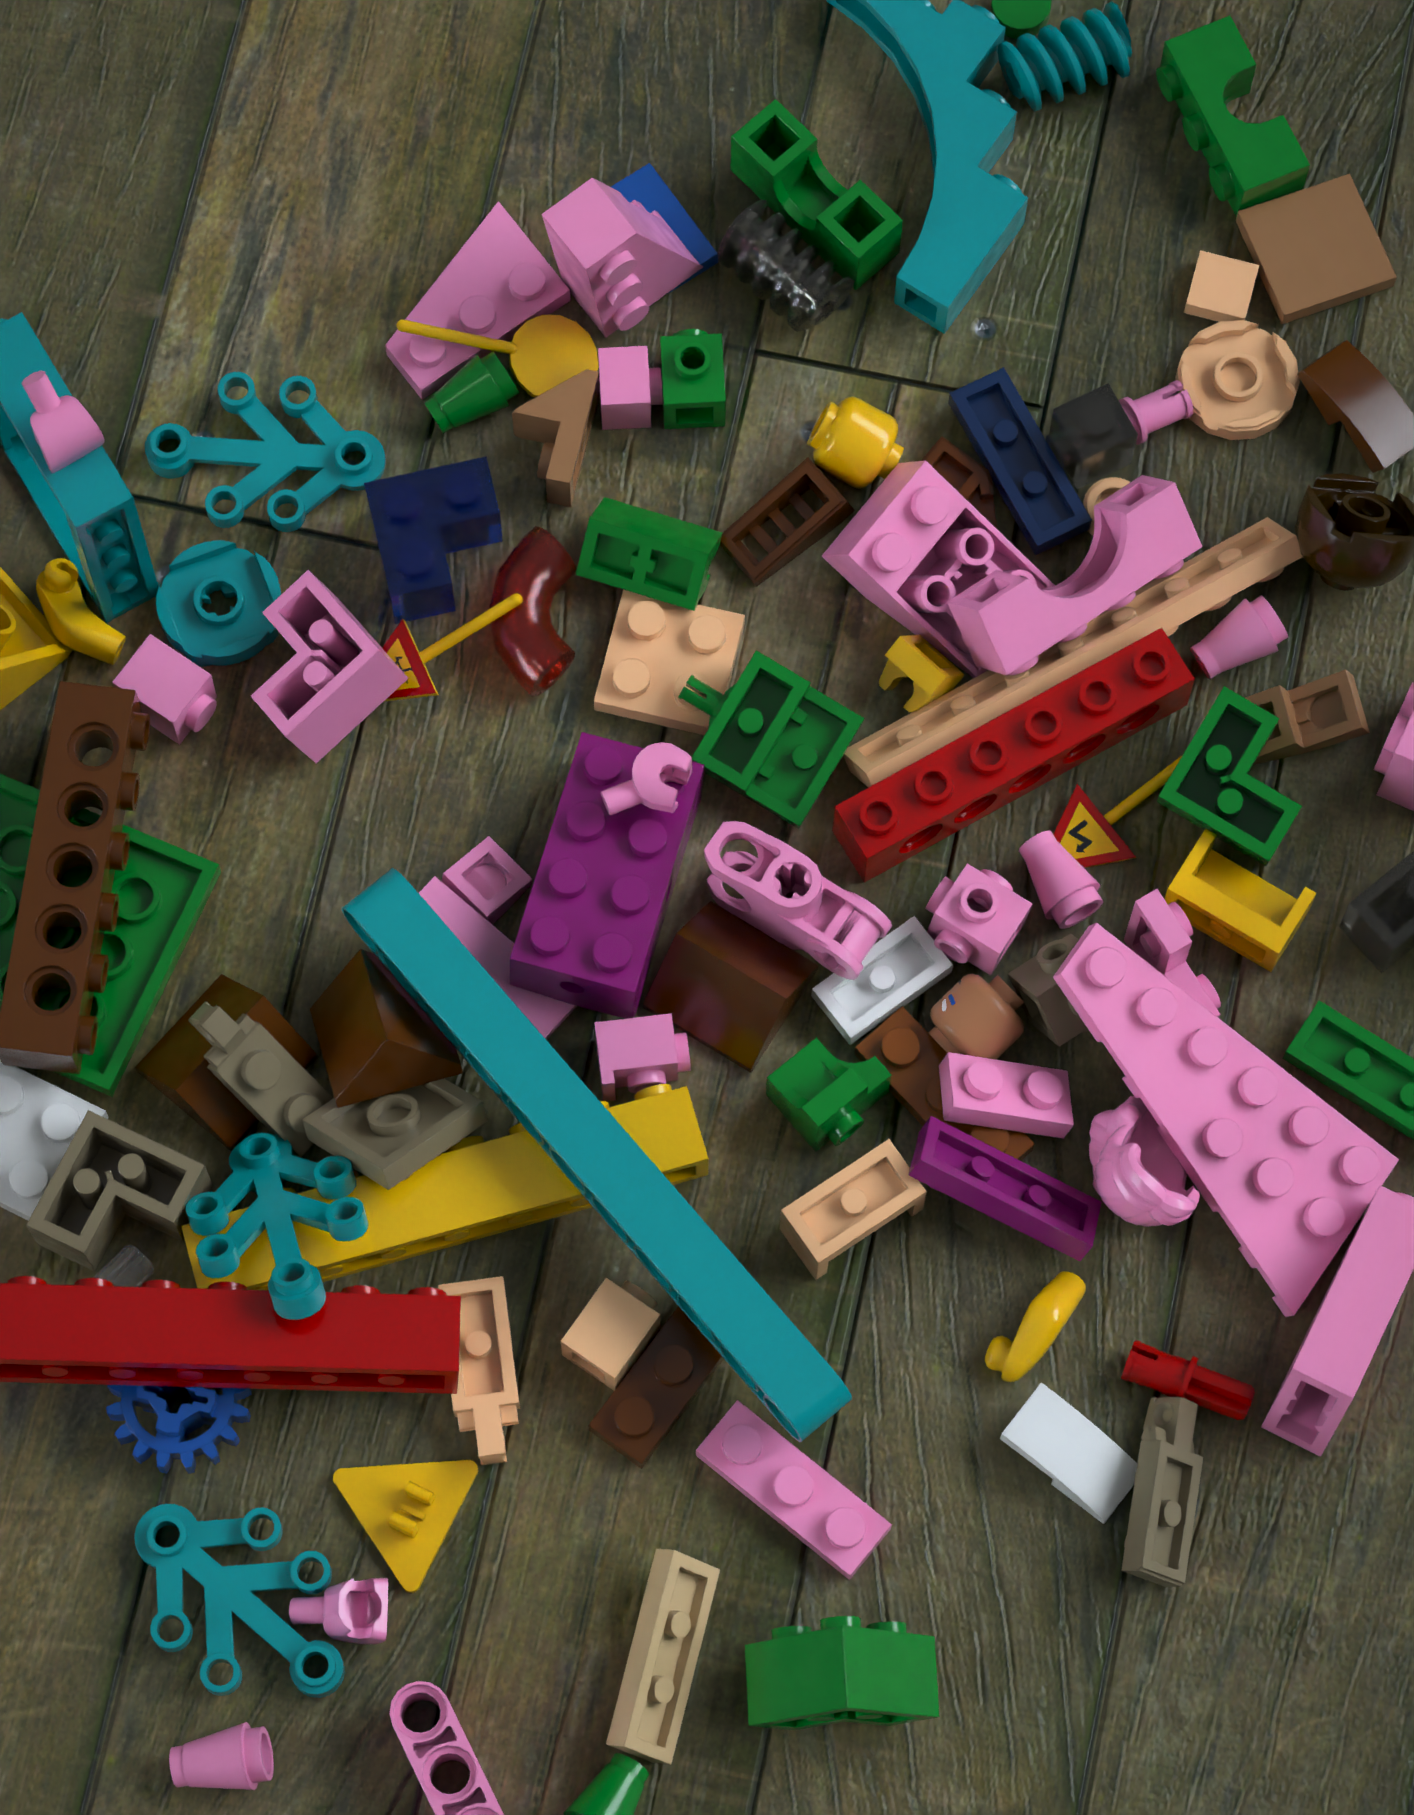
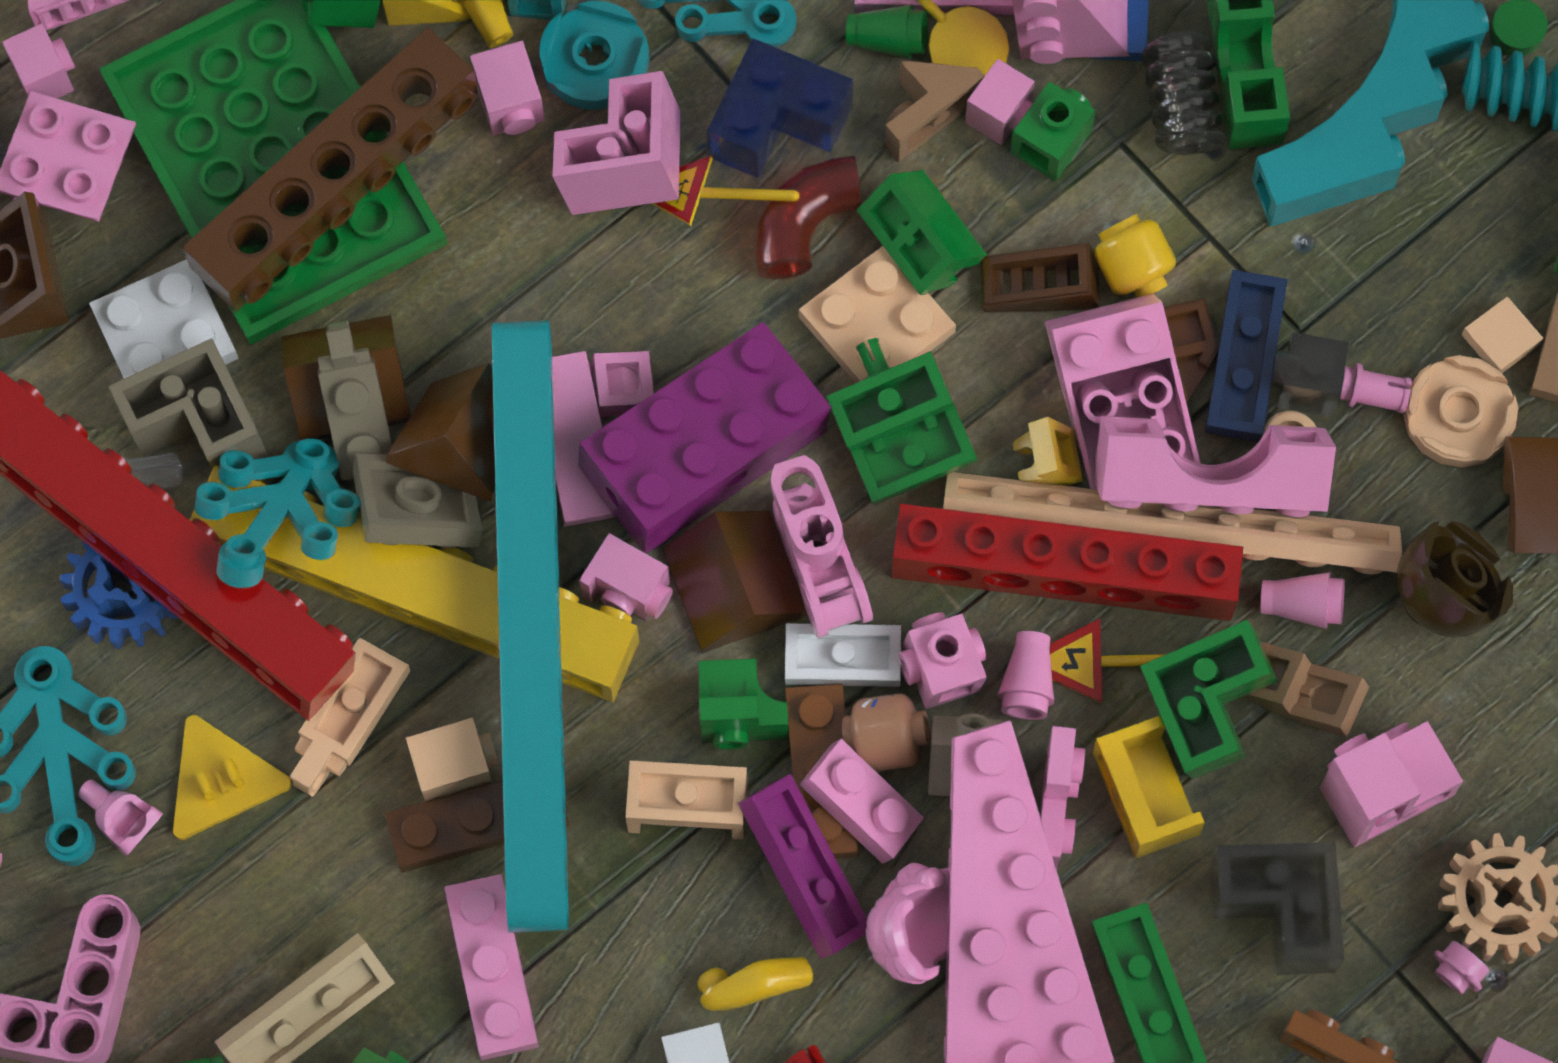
camera: 40 degrees right, 0 degrees up
bright pink piece [601,742,692,815] -> none

